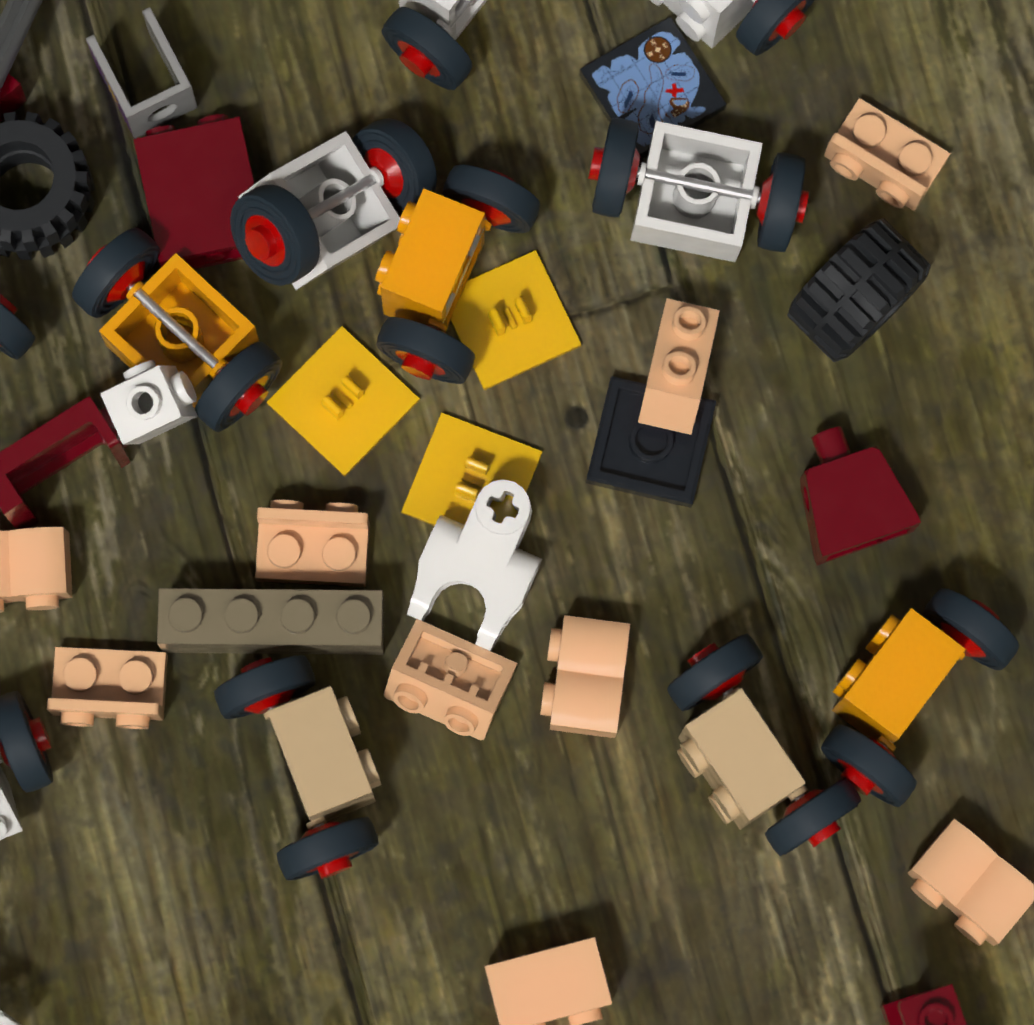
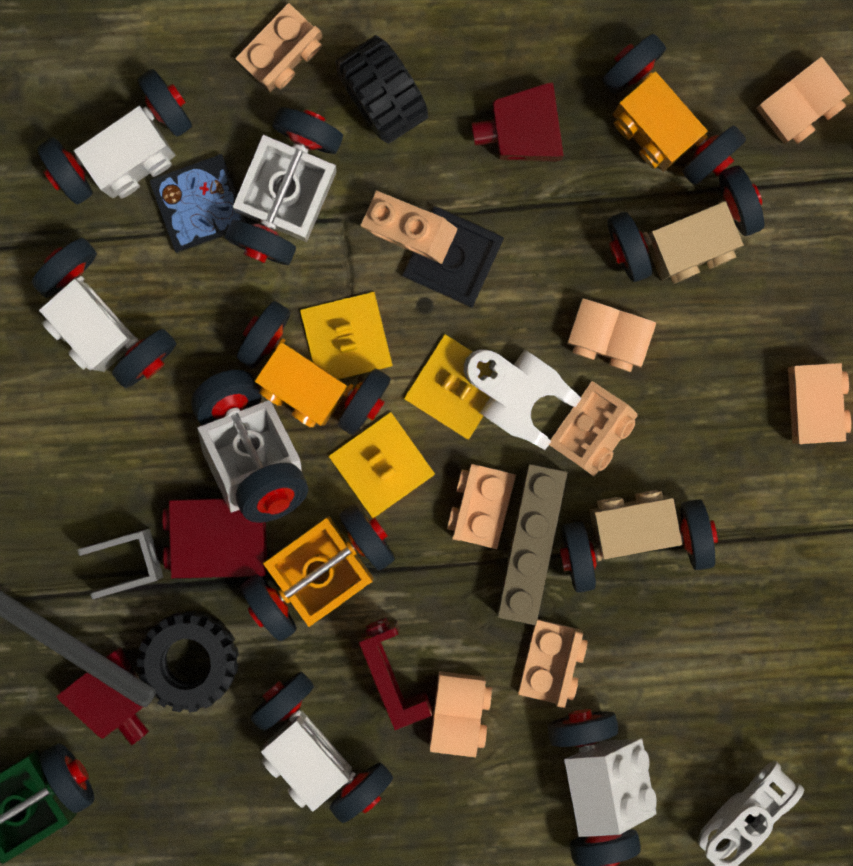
camera: 75 degrees left, 10 degrees up
white brick [100,360,198,445] -> none

